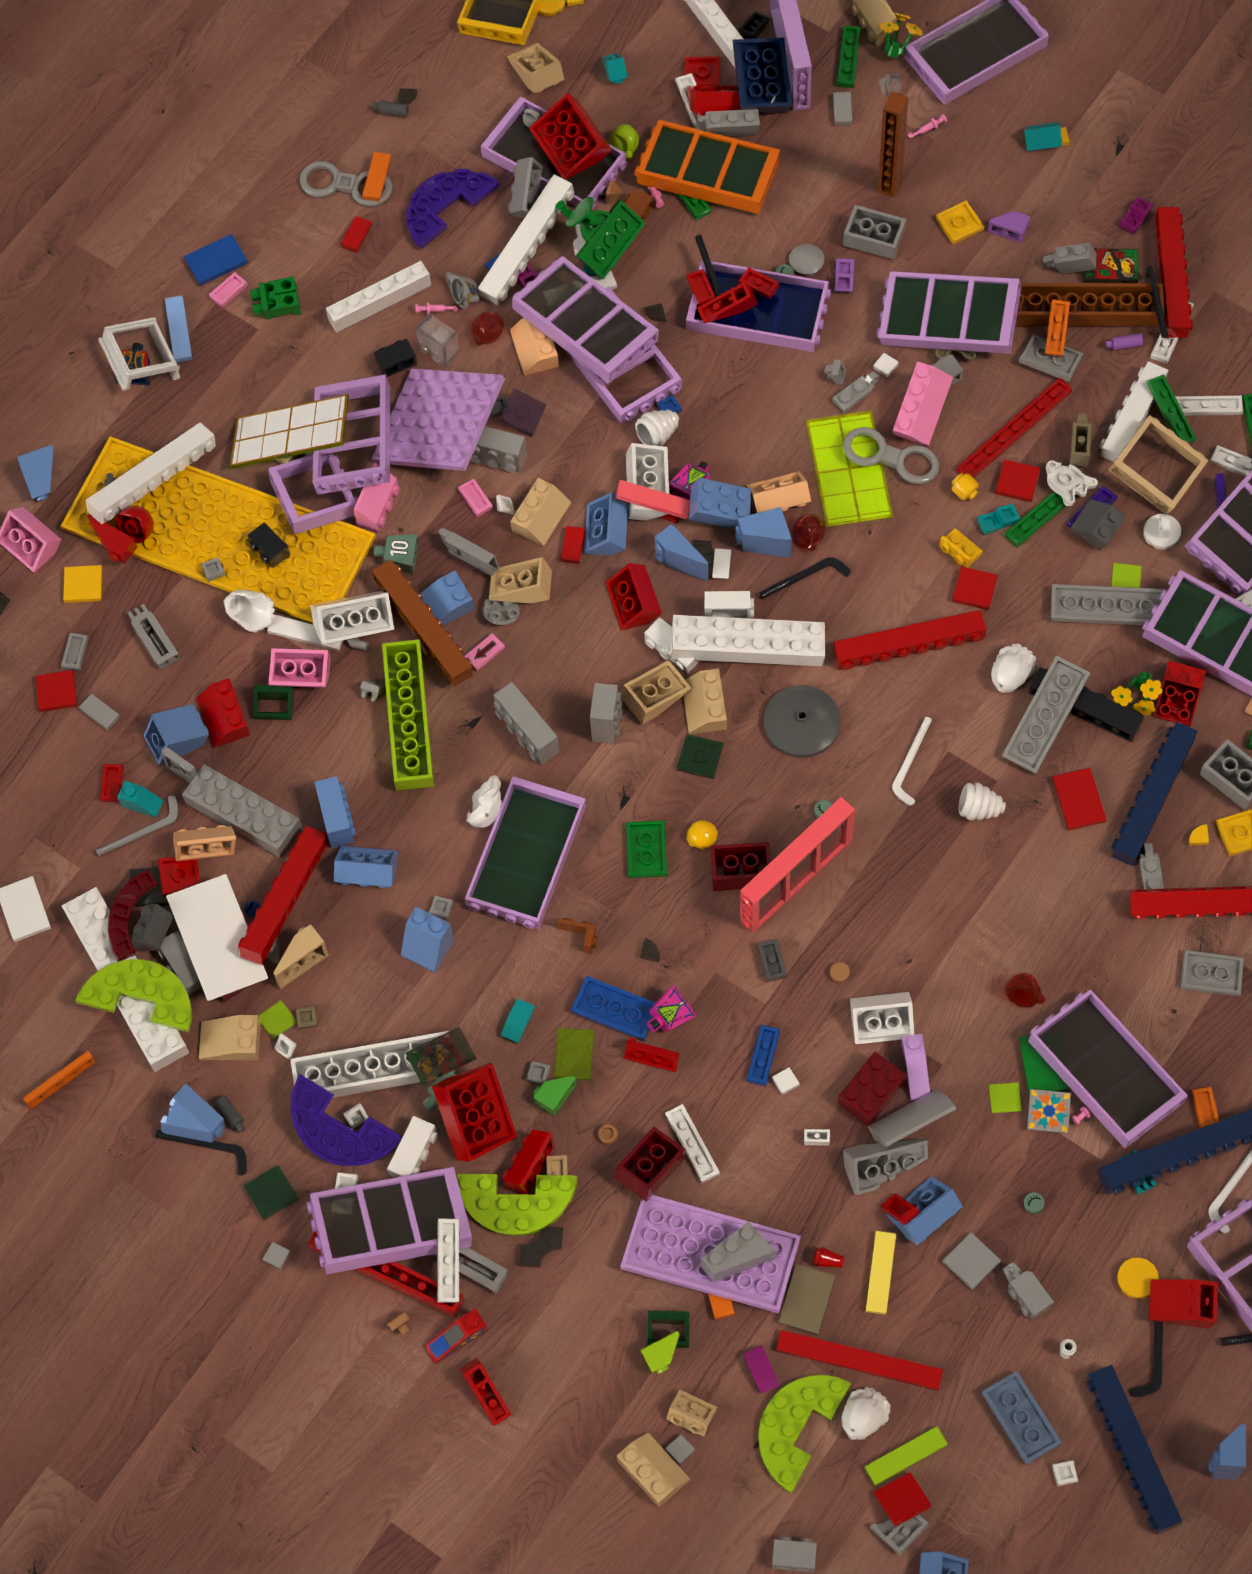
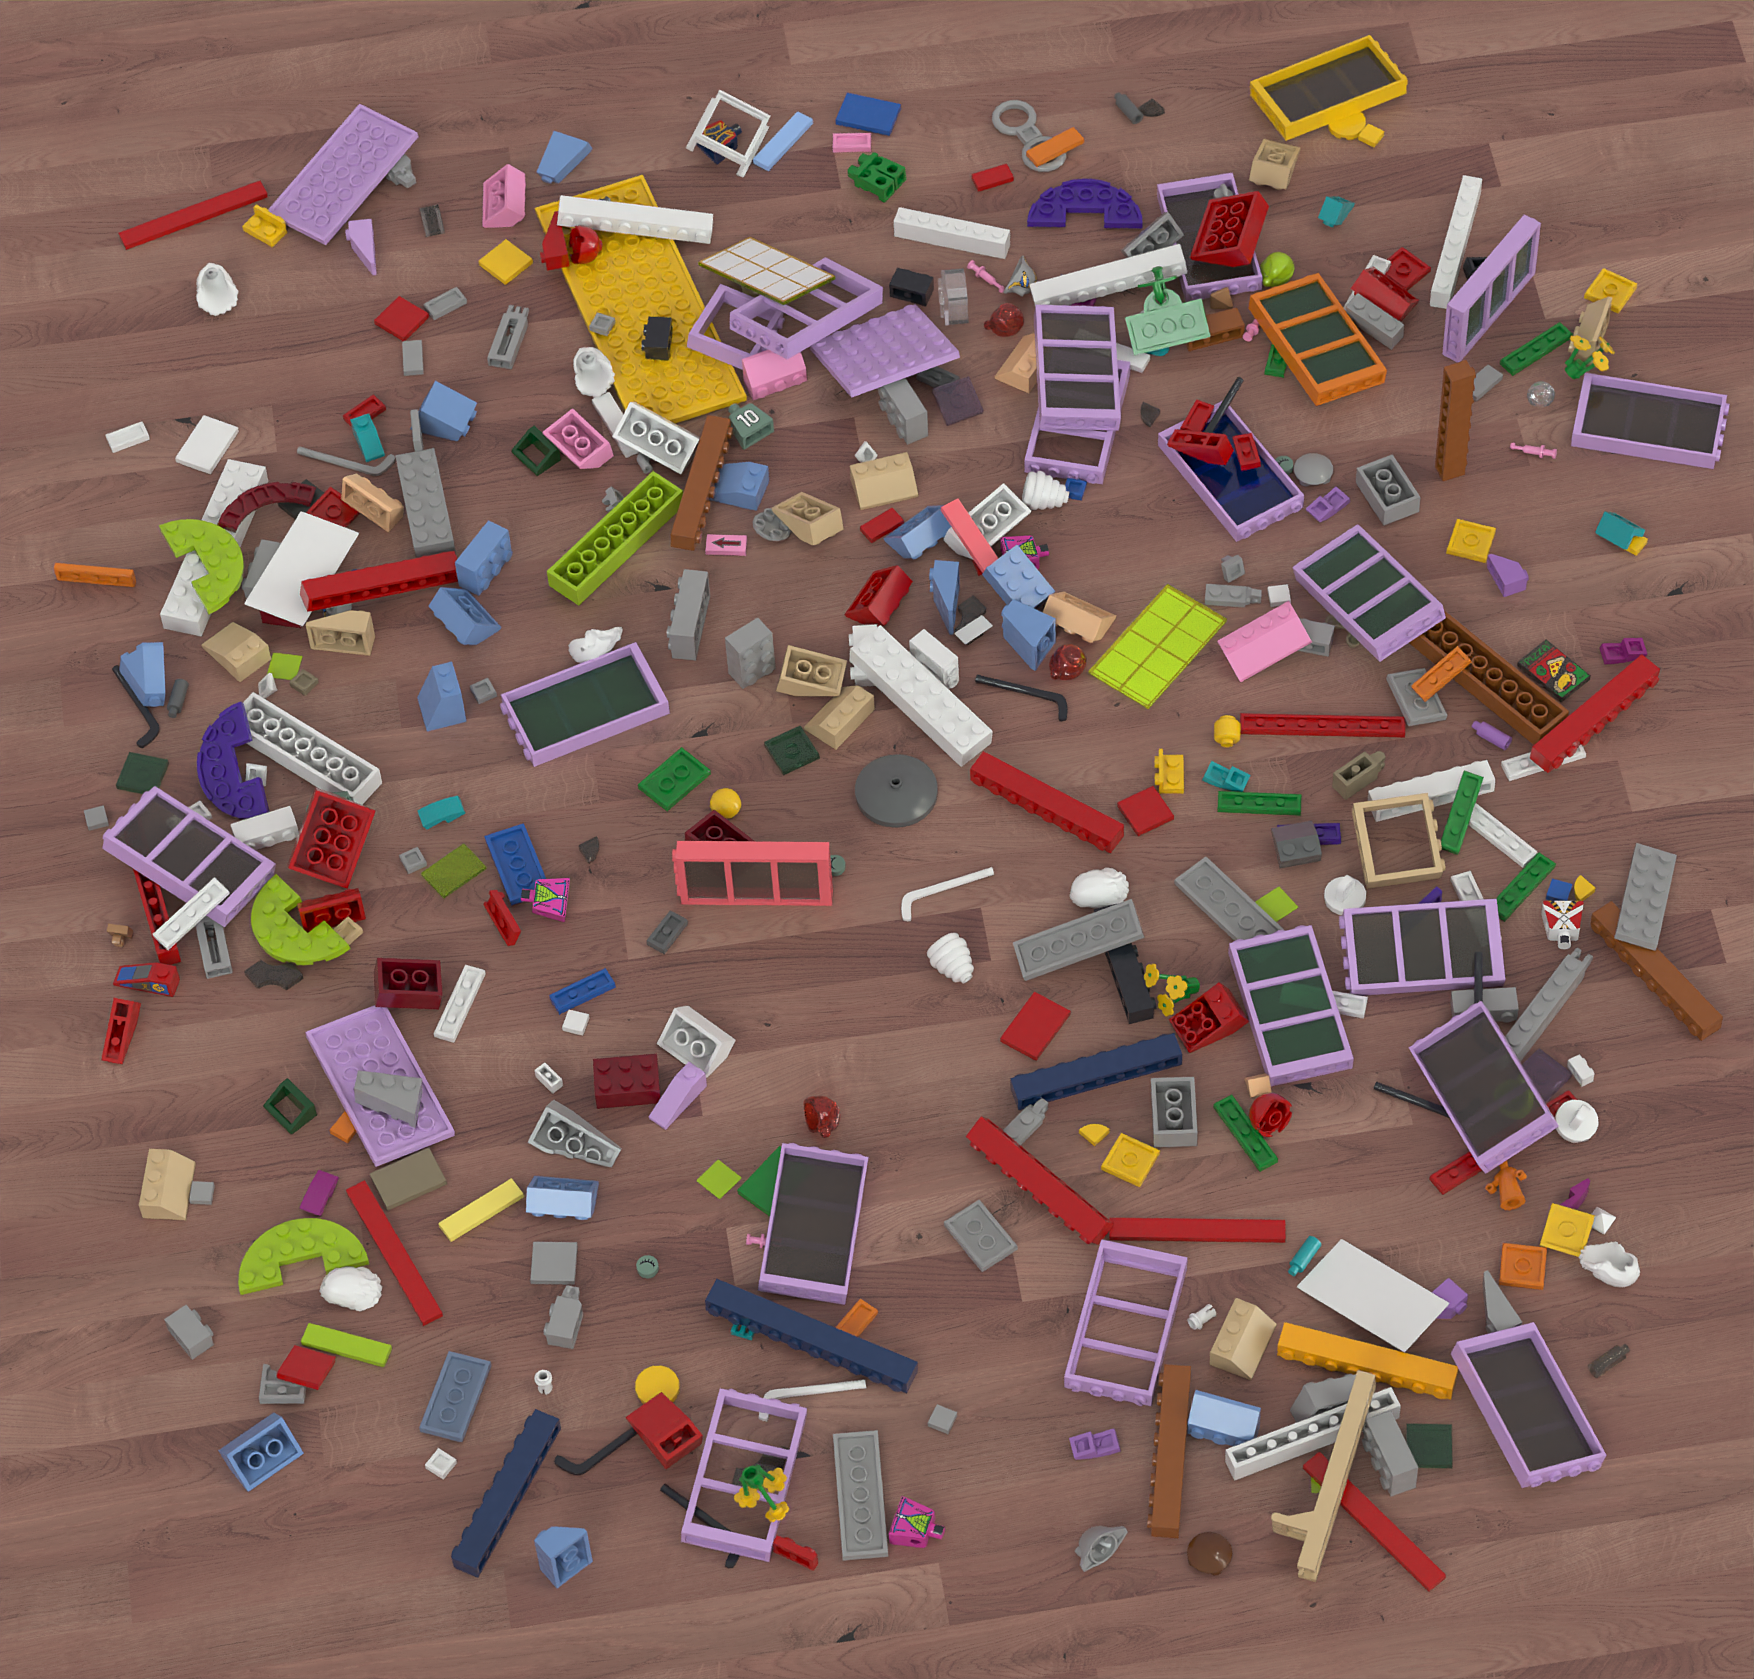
camera: 45 degrees right, 10 degrees down
dark grey slope [130,904,174,951] -> none
red slope [196,678,250,748] -> none
clear smoke tile [405,1027,476,1085] -> none
light grey hinge [439,528,499,576] -> none
bright pink tile [458,478,493,517] -> none
bright green slope [533,1076,577,1116] -> none
dark orange bracket [557,918,598,954] -> none
medium nougat tile [598,1124,618,1145] -> none
lime slope [641,1330,680,1374] -> none
tan bracket [667,1390,717,1437] -> none
dark blue slope [732,37,792,113] -> none
red cone [813,1247,844,1268] -> none
medium nougat tile [830,962,850,983] -> none
light grey bar [843,427,939,485] -> none
light grey slope [868,1089,956,1147] -> none
red tile [880,1193,919,1225] -> none
red tile [995,459,1040,502] -> none
tile [1027,1089,1071,1134] -> none
light grey hinge [1043,243,1097,274] -> none
white tile [1045,461,1098,506] -> none
black piece [1145,266,1169,338] -> none

